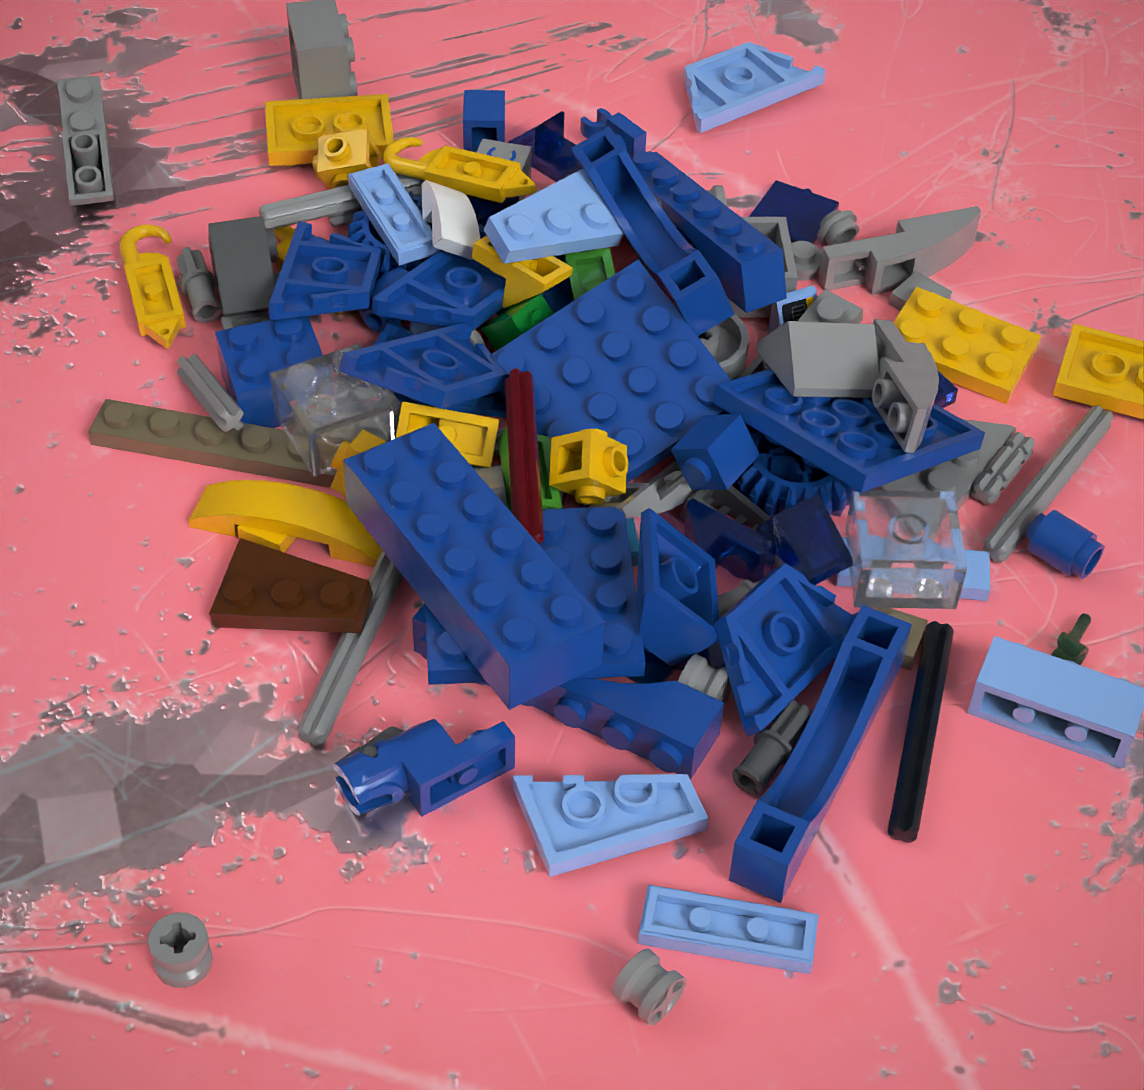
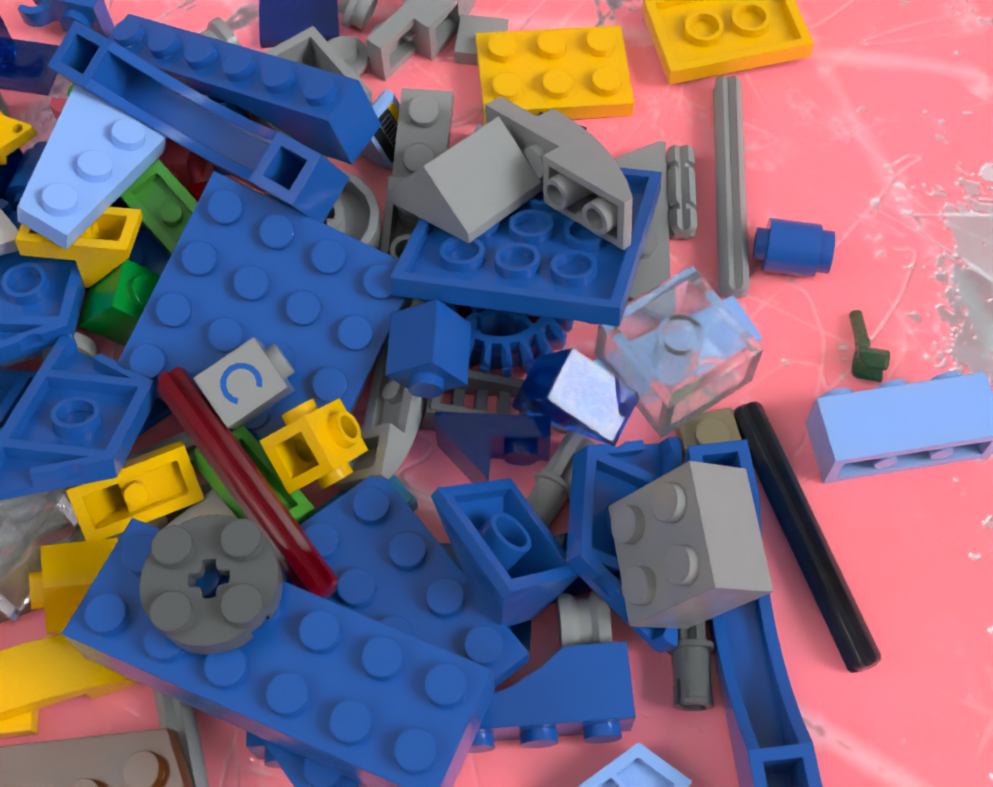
camera: 30 degrees left, 15 degrees up
none -> dark grey plate [139,514,283,655]
none -> light grey brick [193,337,295,430]
none -> light grey brick [608,461,774,629]

